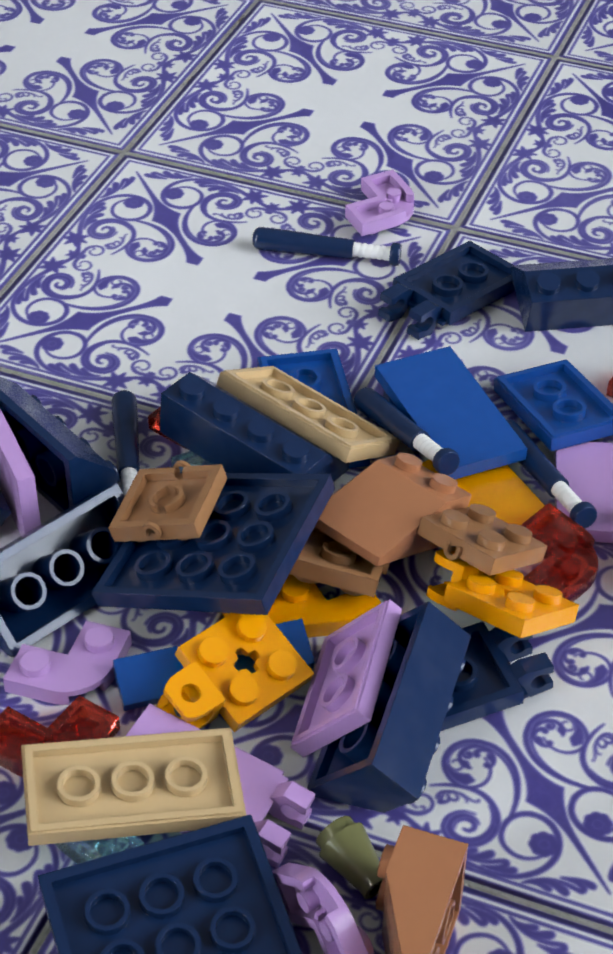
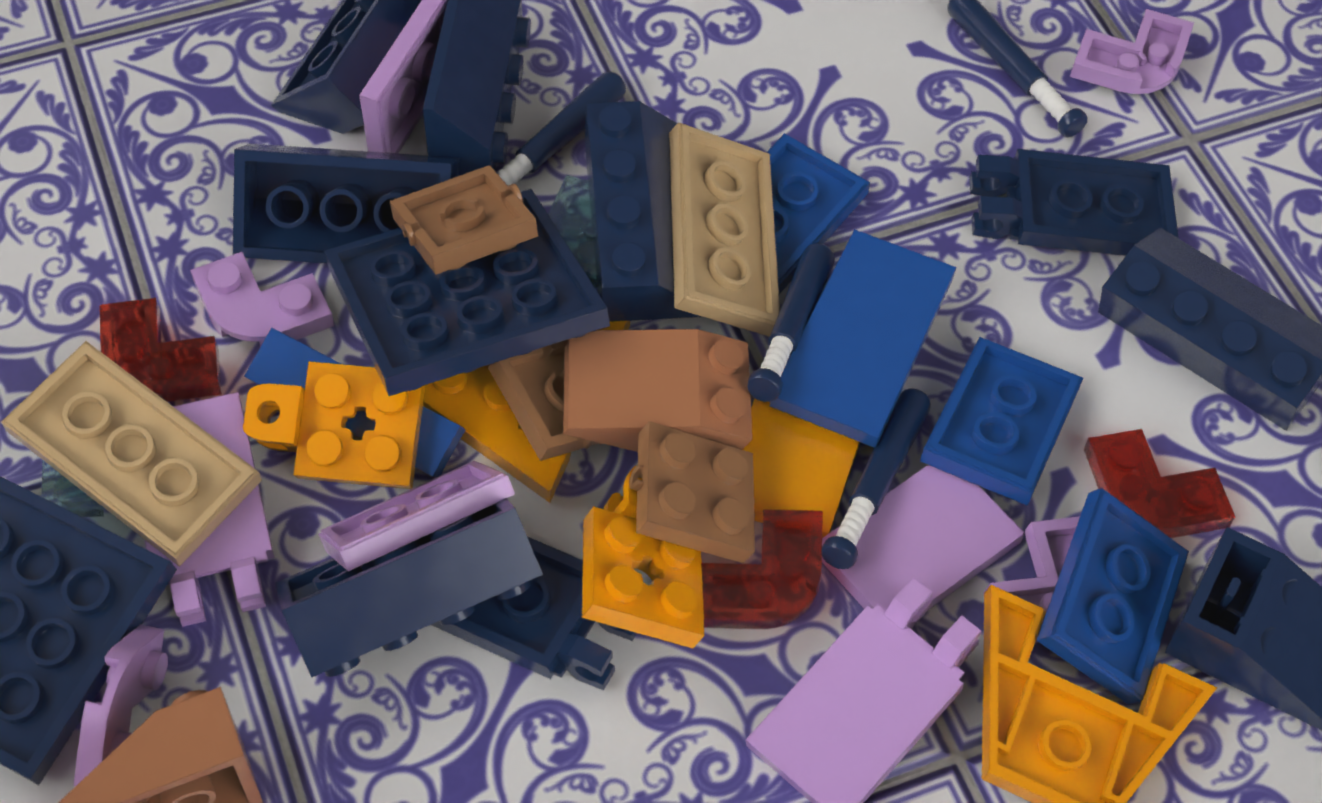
camera: 45 degrees right, 15 degrees up
olive cone [316,816,383,899] -> none

